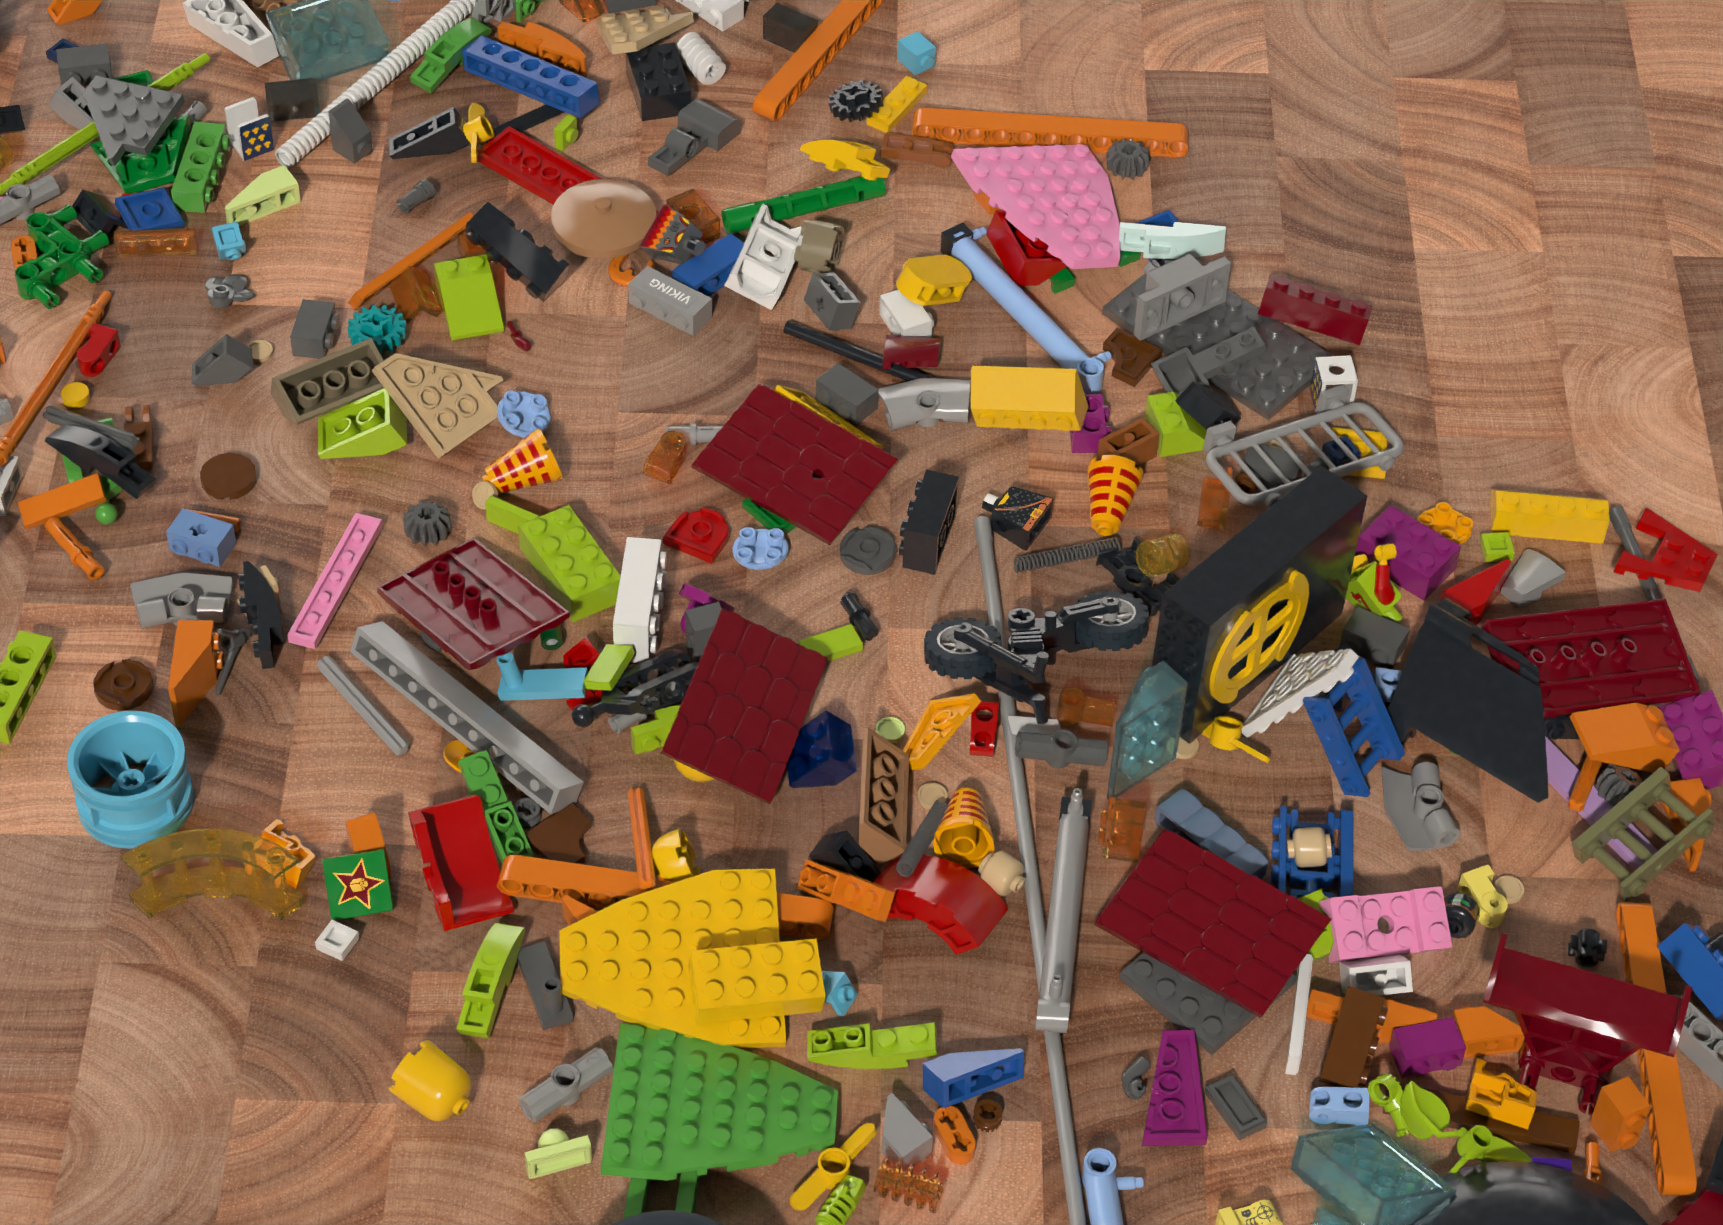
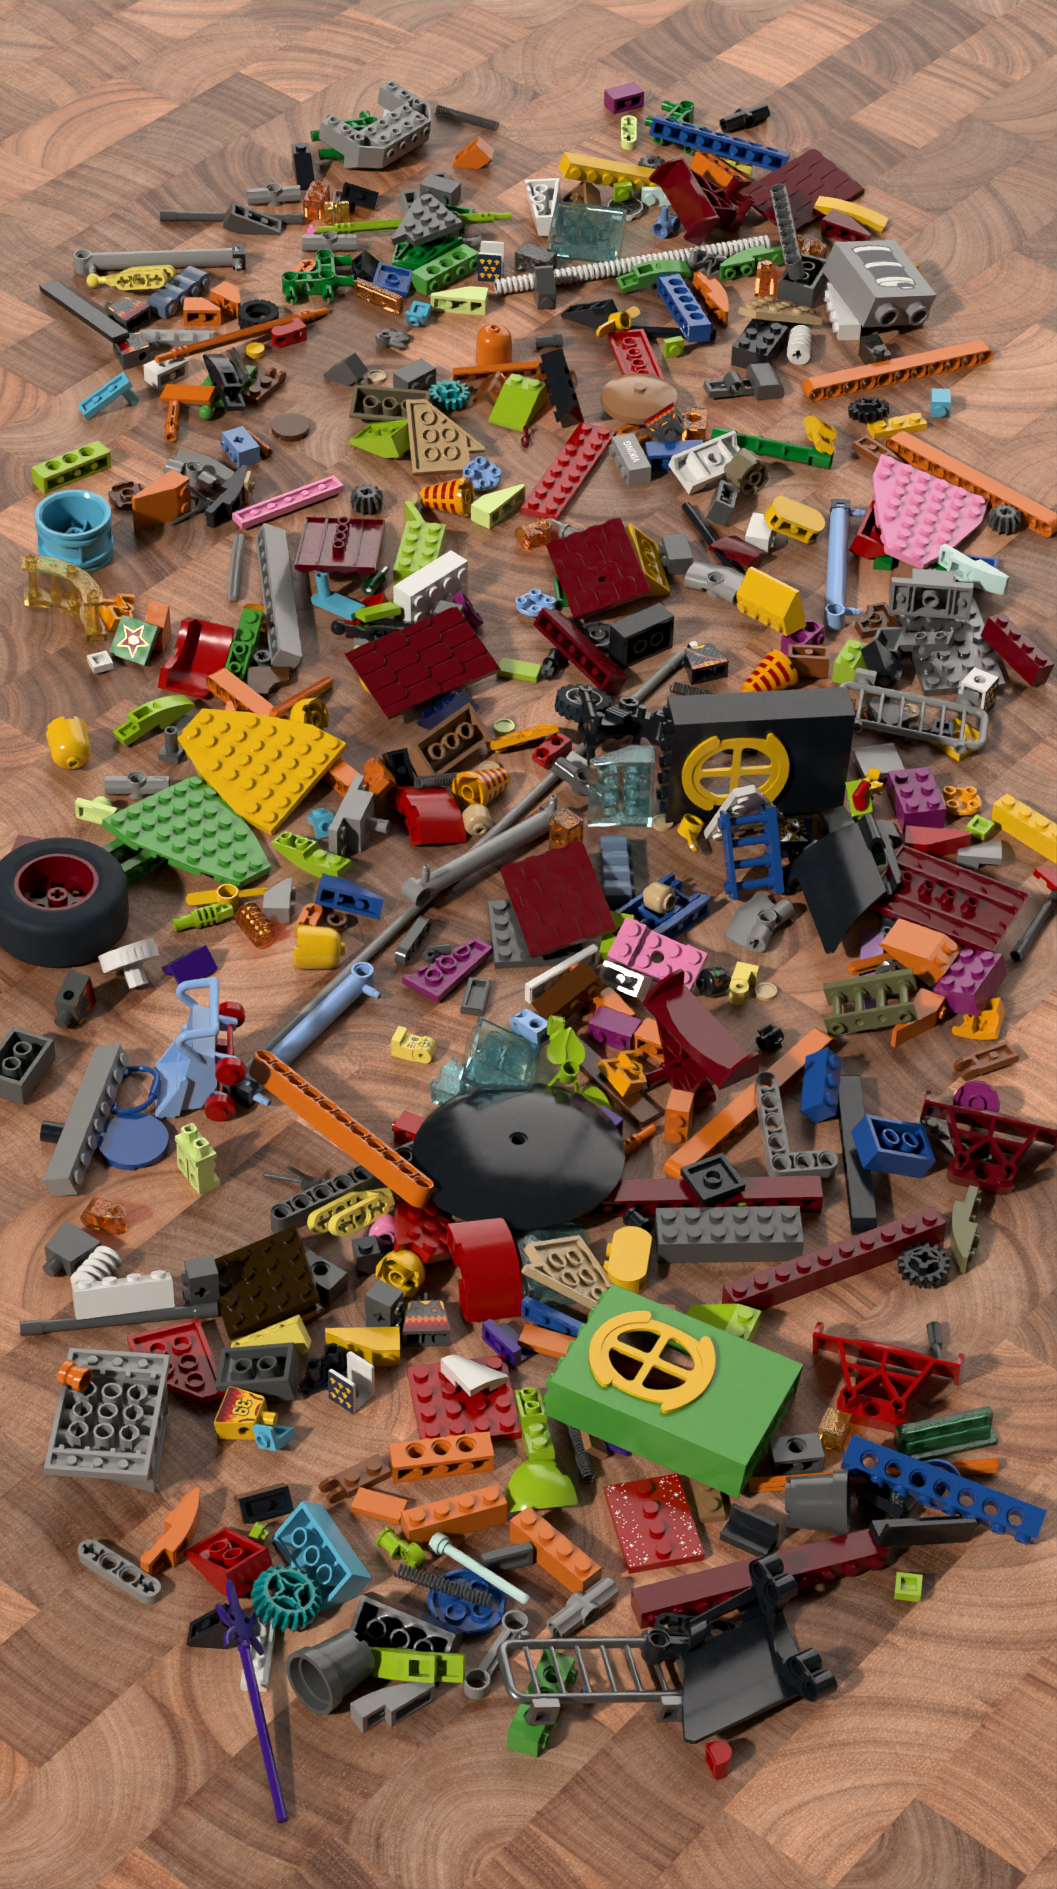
camera: 40 degrees right, 5 degrees down
red tile [663,508,729,564] -> none
yellow brick [688,939,826,1024] -> none
none -> black tyre [238,299,279,329]
none -> yellow cylinder [293,924,345,969]
none -> light grey brick [328,774,390,856]
none -> dark grey beam [394,915,432,966]
none -> yellowish green slope [470,484,526,529]
none -> orange cylinder [476,324,513,366]
none -> red plate [521,422,616,521]
none -> dark red brick [533,608,628,694]

